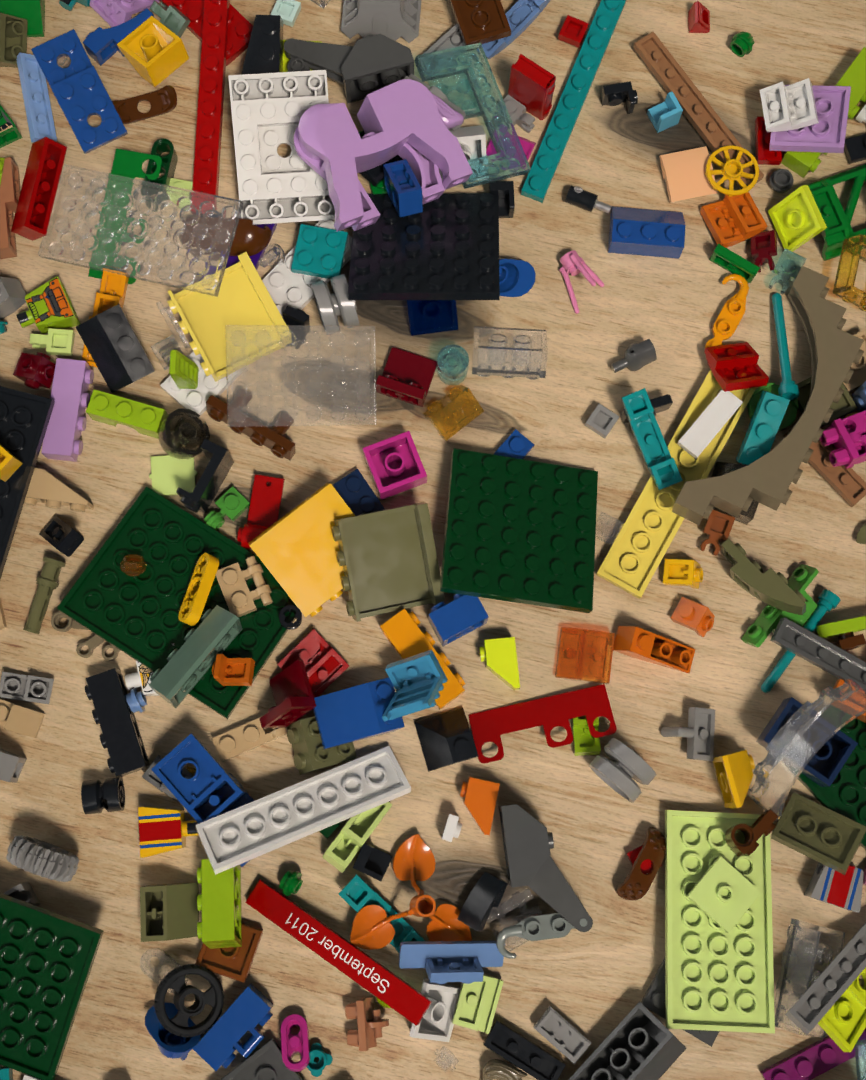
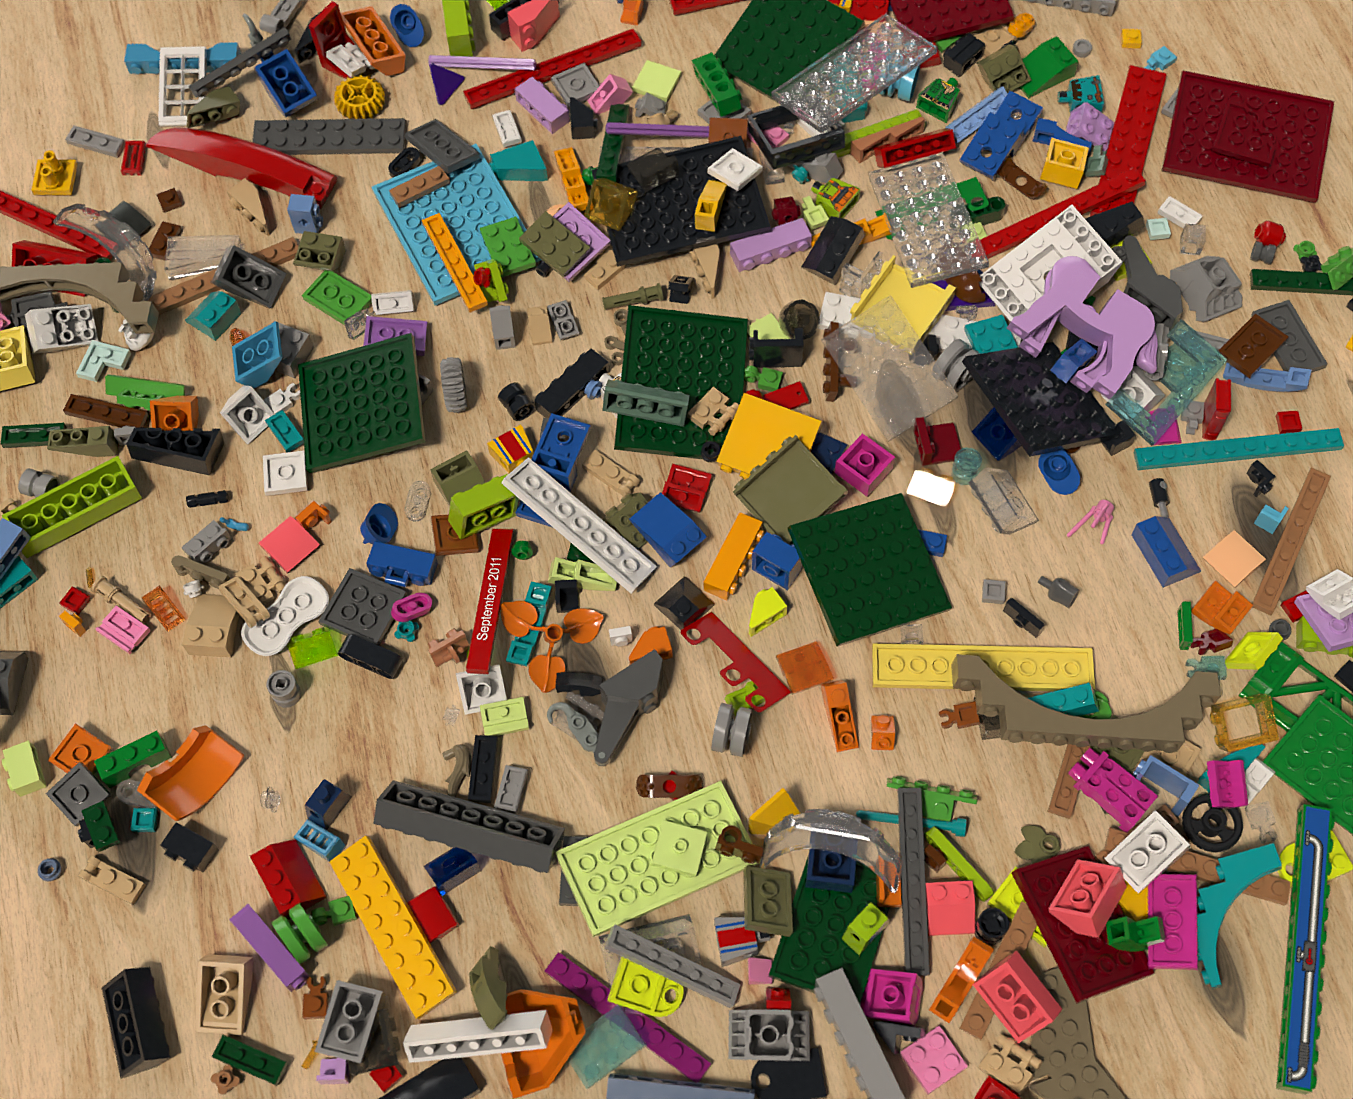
camera: 65 degrees right, 15 degrees down
lime arch [86,389,170,440] -> none
clear orange plate [120,554,146,576] -> none
black wheel [154,964,224,1037] -> none
lime slope [169,350,199,389] -> none
yellow beam [178,553,219,626] -> none
orange bracket [212,653,255,686] -> none
dark red bracket [259,660,316,728] -> none
dark azure plate [382,650,448,722] -> none
medium blue bracket [398,941,505,984] -> none
teal slope [621,388,683,490] -> none
light grey plate [661,707,715,761] -> none
yellow bracket [663,559,703,589] -> none
white tile [677,389,743,459] -> none
red slope [704,342,769,392] -> none
yellow wheel [705,146,759,197] -> none
light orange piece [705,274,749,347] -> none
olive slope [721,539,806,615] -> none
teal piece [772,293,799,401] -> none

